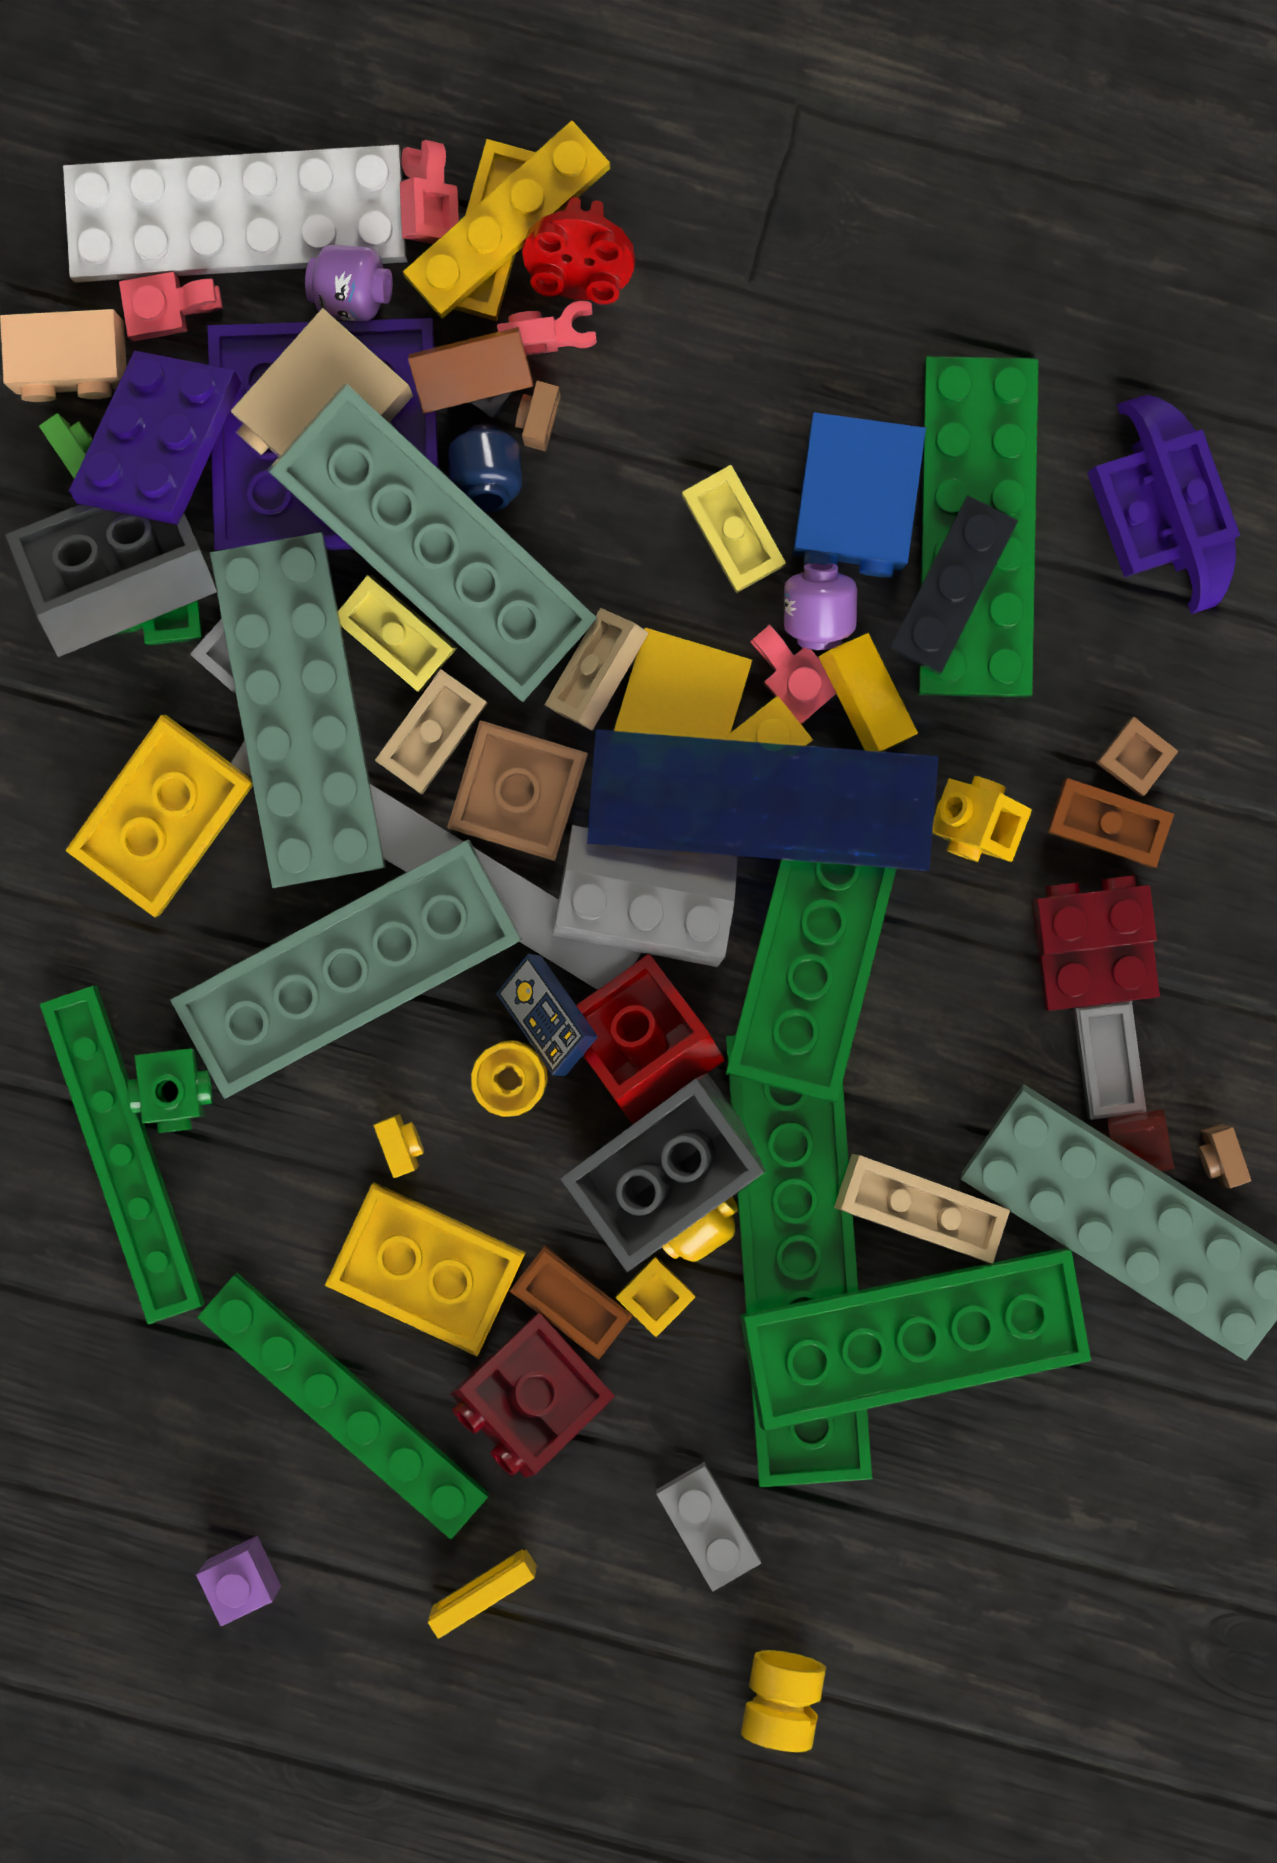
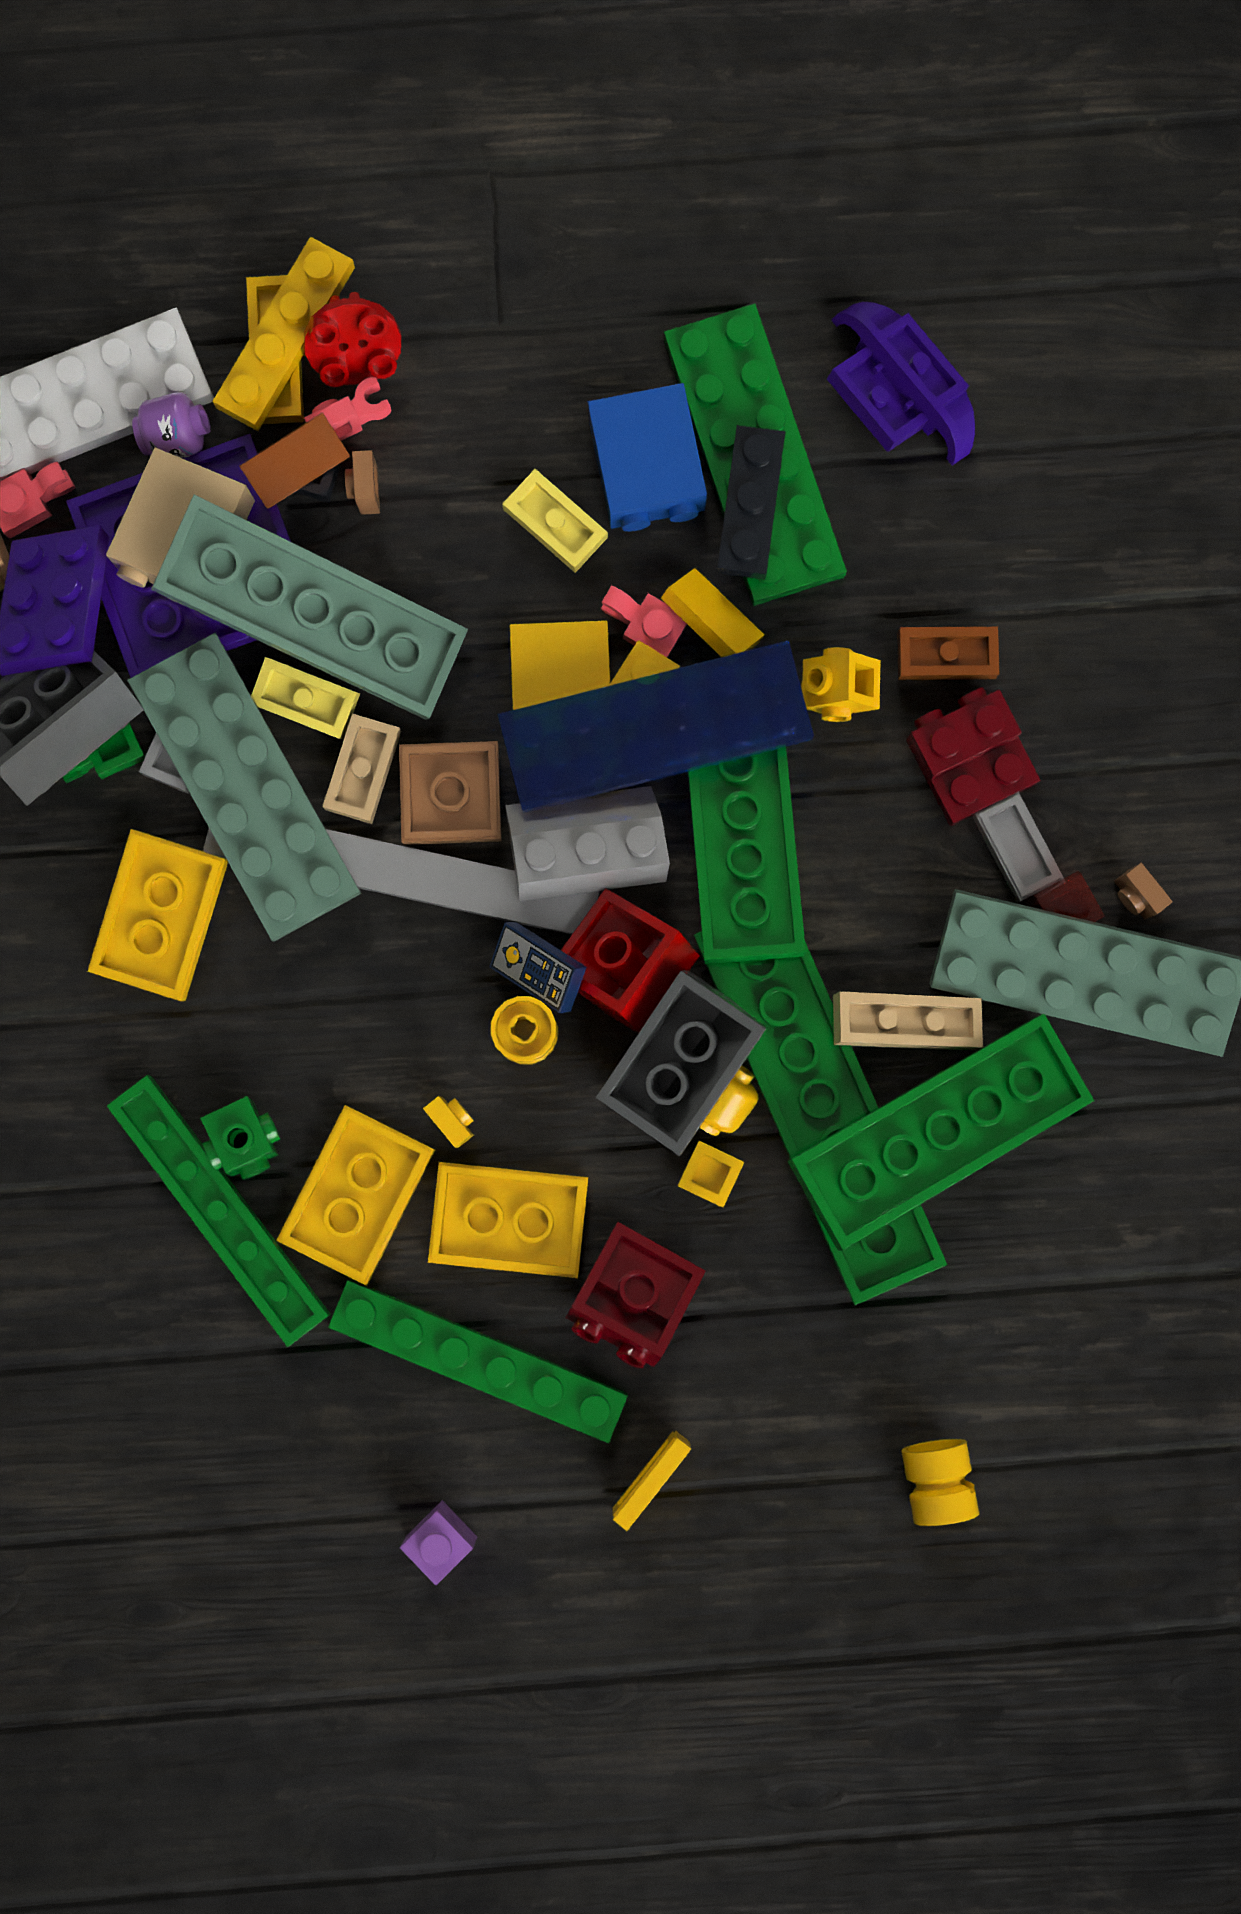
camera: 20 degrees left, 5 degrees down
sand green plate [170,840,522,1099] -> none
coral plate [400,140,459,244] -> none
dark blue head [448,424,522,513] -> none
dark orange tile [510,1245,633,1360] -> none
tan plate [544,608,649,730] -> none
light grey plate [656,1462,761,1592] -> none
medium lavender head [784,563,857,650] -> none
medium nougat plate [1096,717,1178,797] -> none
none -> yellow tile [276,1105,435,1285]

